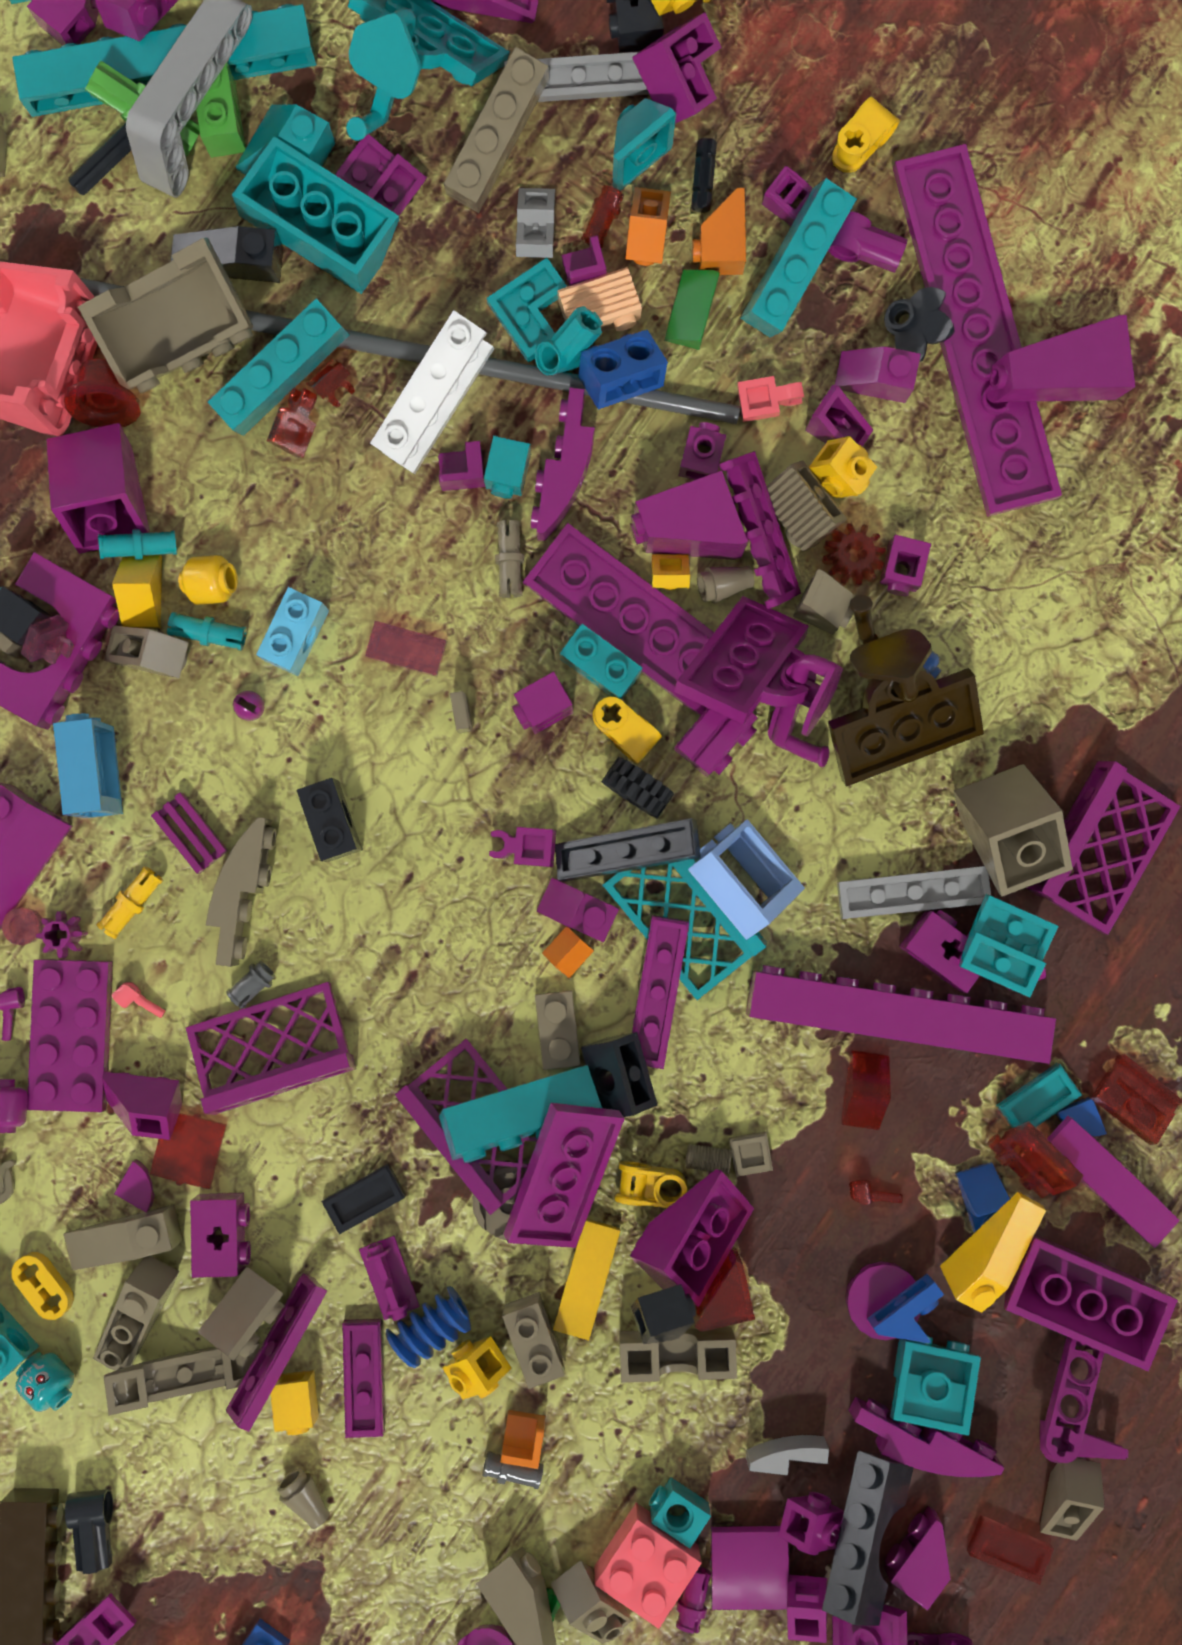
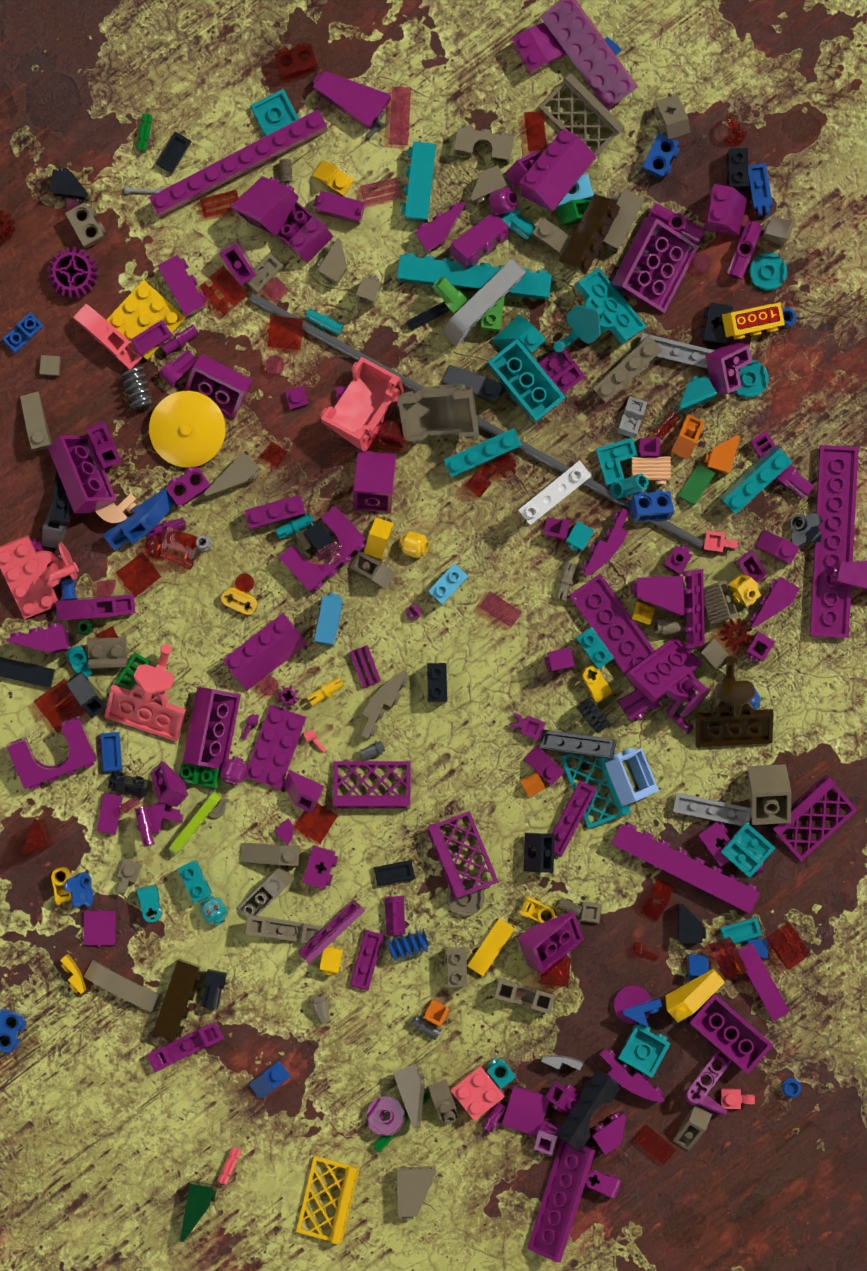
camera: 15 degrees right, 0 degrees up
yellow beam [11,1252,74,1320] -> none
teal pin [98,529,177,560] -> none
teal pin [167,612,247,651] -> none
dark tan slope [198,1267,285,1361] -> none
teal brick [439,1065,602,1163] -> none
yellow brick [442,1336,512,1400] -> none
dark tan tile [450,691,473,734] -> none
magenta plate [503,1103,625,1248] -> none
dark tan plate [535,990,580,1070] -> none
black slope [631,1284,696,1345] -> none
black axle [691,137,717,213] -> none
yellow piece [832,96,900,173] -> none
none -> black slope [677,903,706,943]
none -> coral plate [721,1088,755,1109]
none -> teal tile [735,360,769,398]
none -> magenta slope [749,577,800,629]

